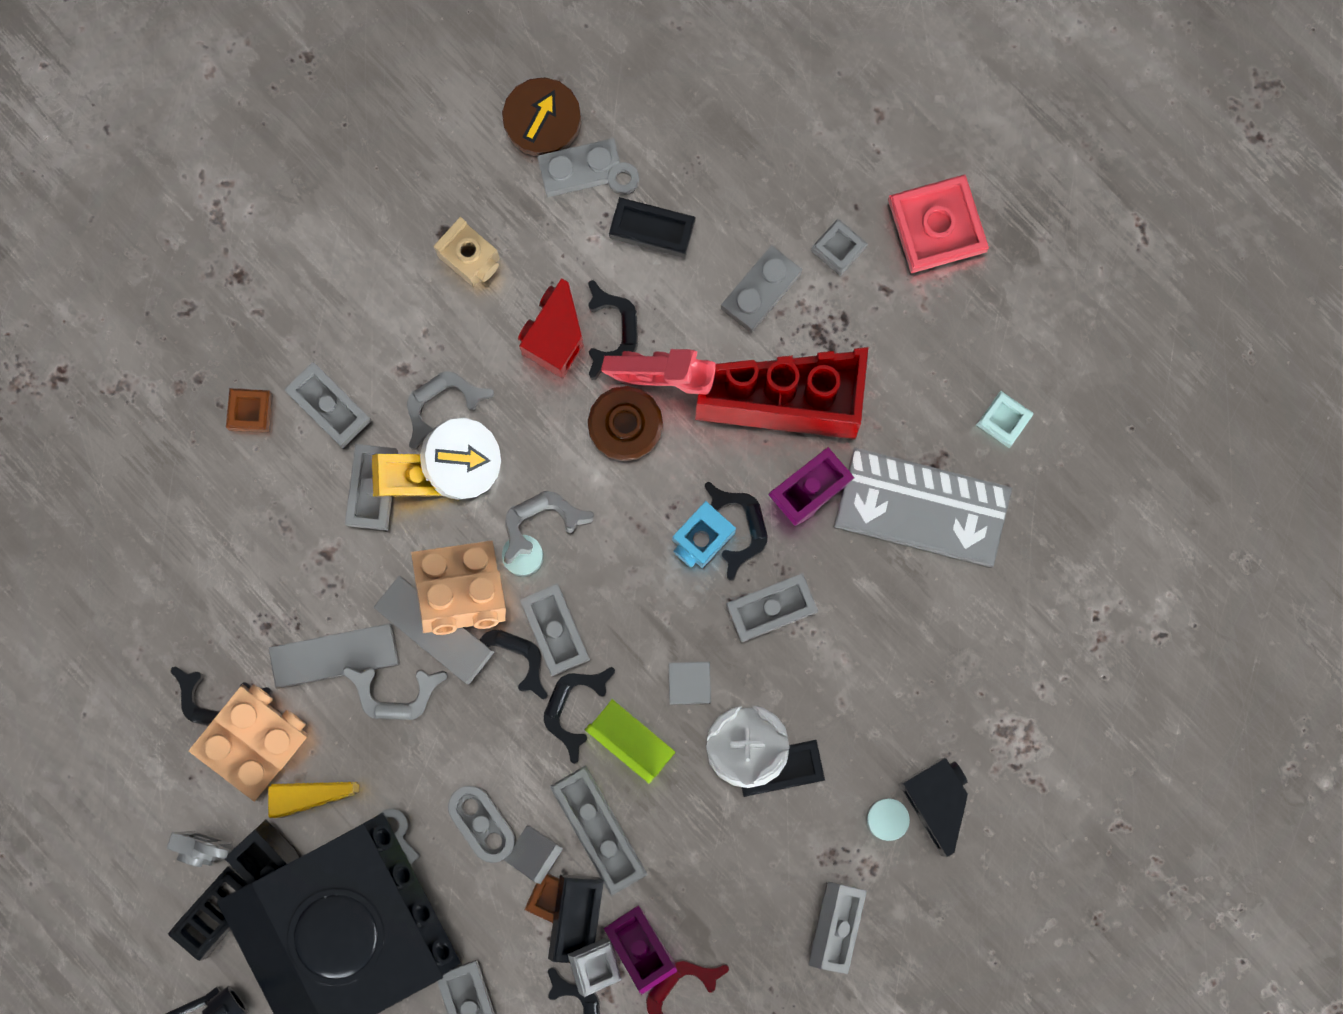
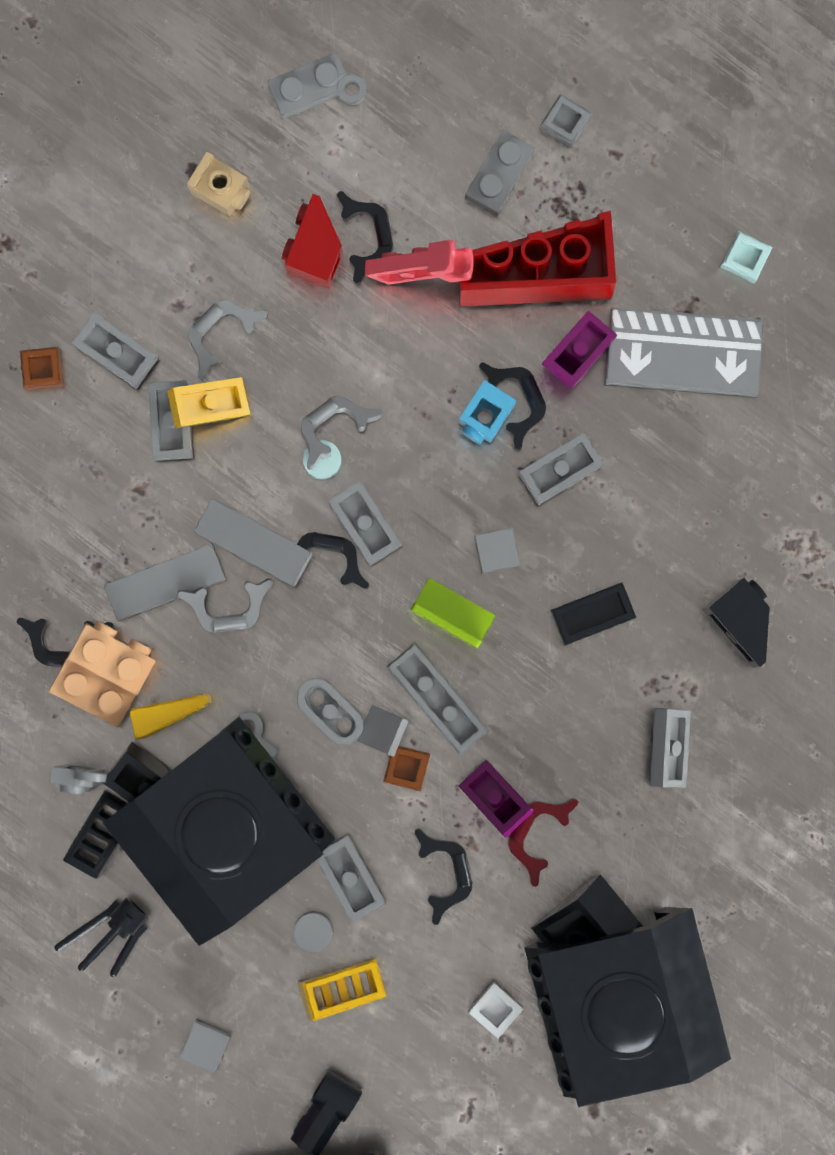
camera: 15 degrees left, 5 degrees up
light nougat plate [411,541,506,635] -> none
white tile [420,418,501,500] -> none
reddish brown tile [502,77,581,157] -> none
black helmet [543,667,615,763] -> none
black tile [548,875,604,963] -> none
light grey tile [568,938,622,997] -> none
reddish brown wheel [588,386,663,461] -> none
black tile [609,197,696,258] -> none
white tile [706,706,790,788] -> none
light aqua tile [867,799,910,841] -> none
coral plate [888,174,989,273] -> none

